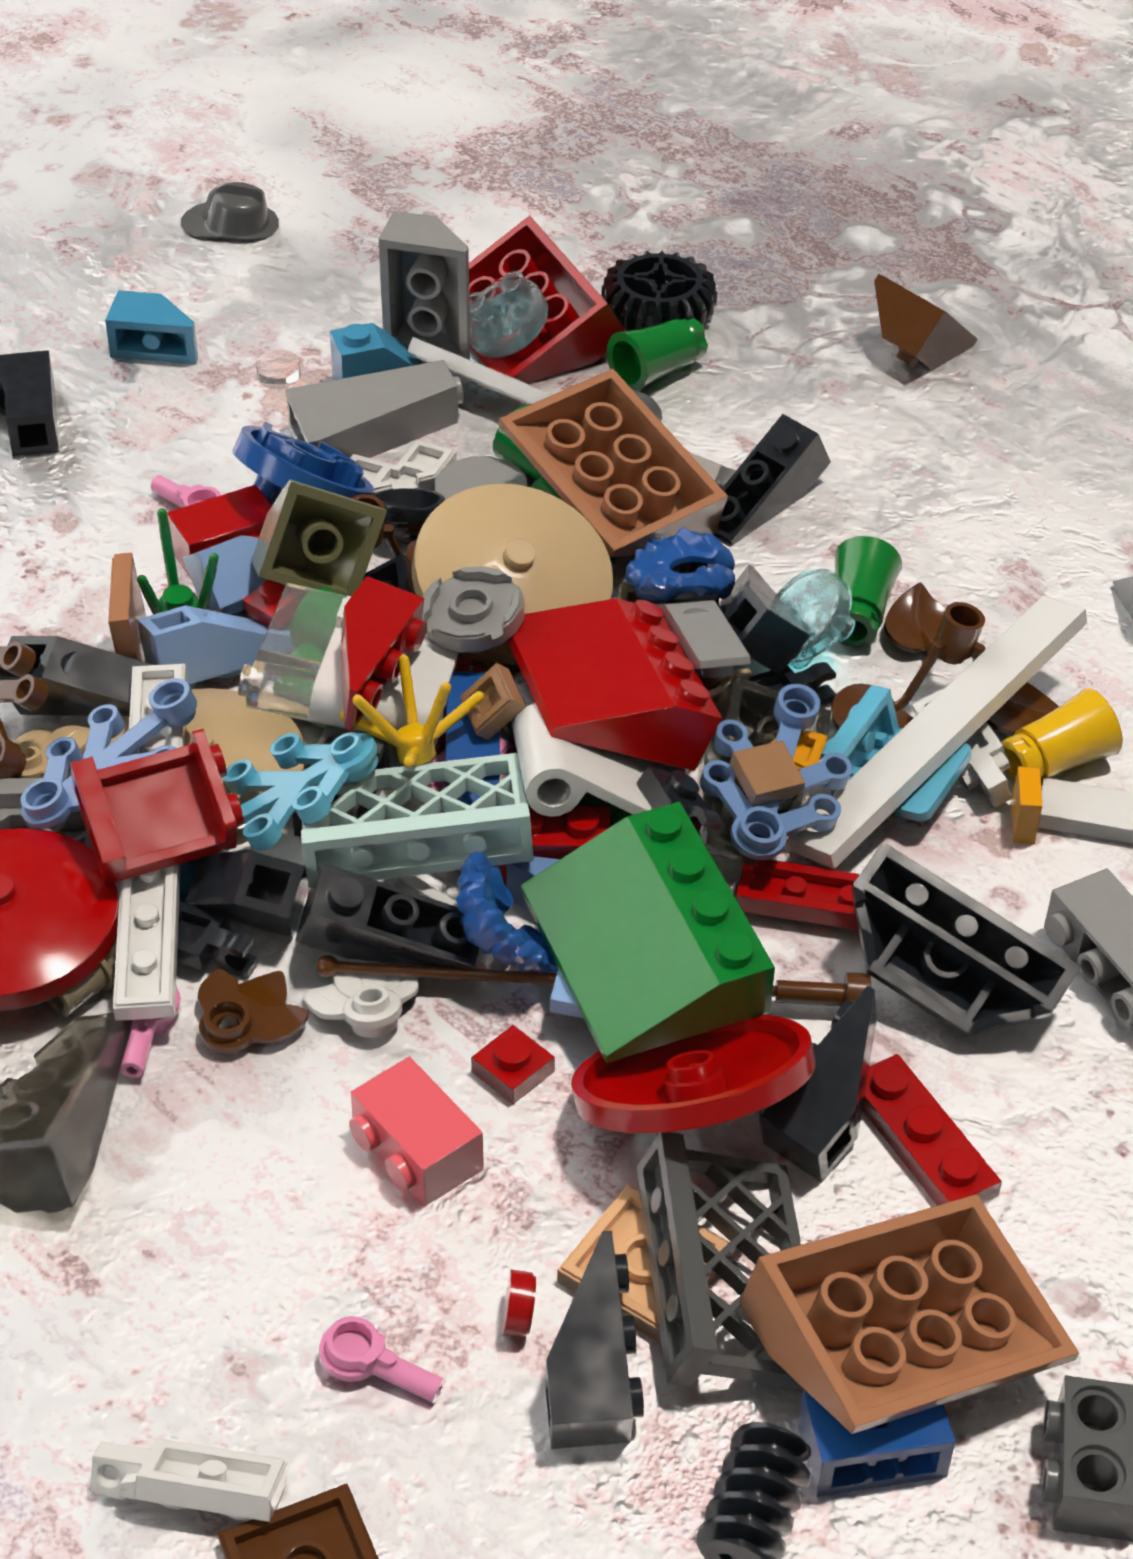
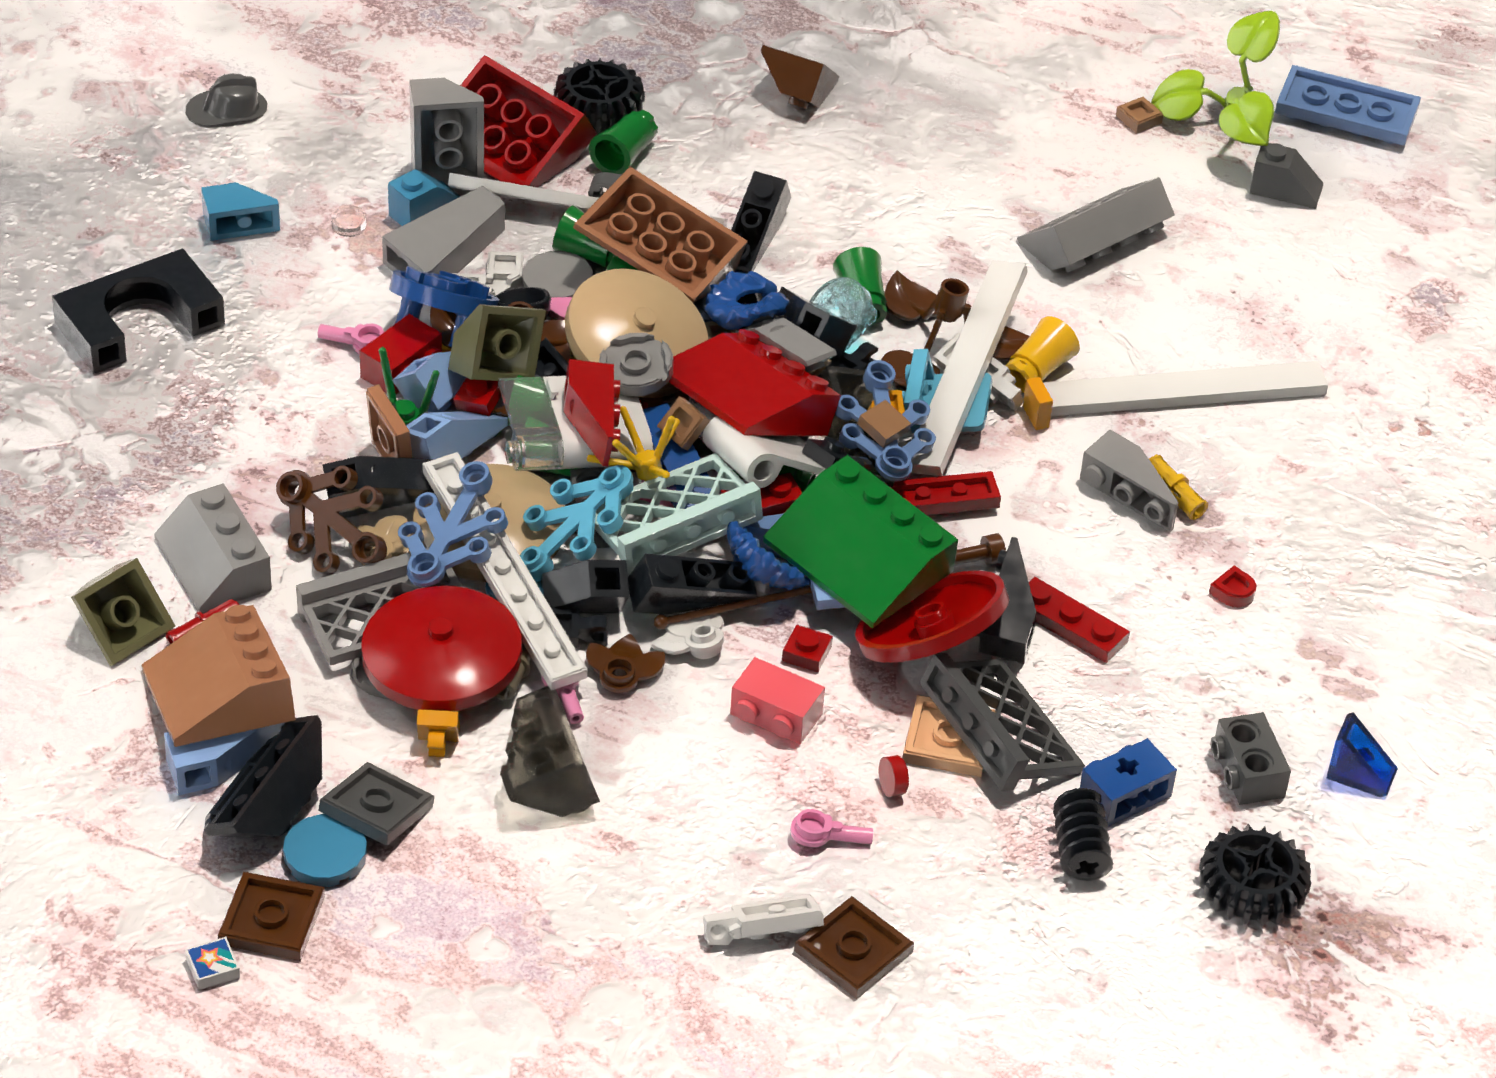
camera: 25 degrees left, 0 degrees up
panel [70,728,244,884] -> none
clear light blue tile [469,271,548,358] -> none
black slope [545,1230,644,1449] -> none
nougat slope [739,1194,1080,1434] -> none
black wedge [851,842,1081,1037] -> none

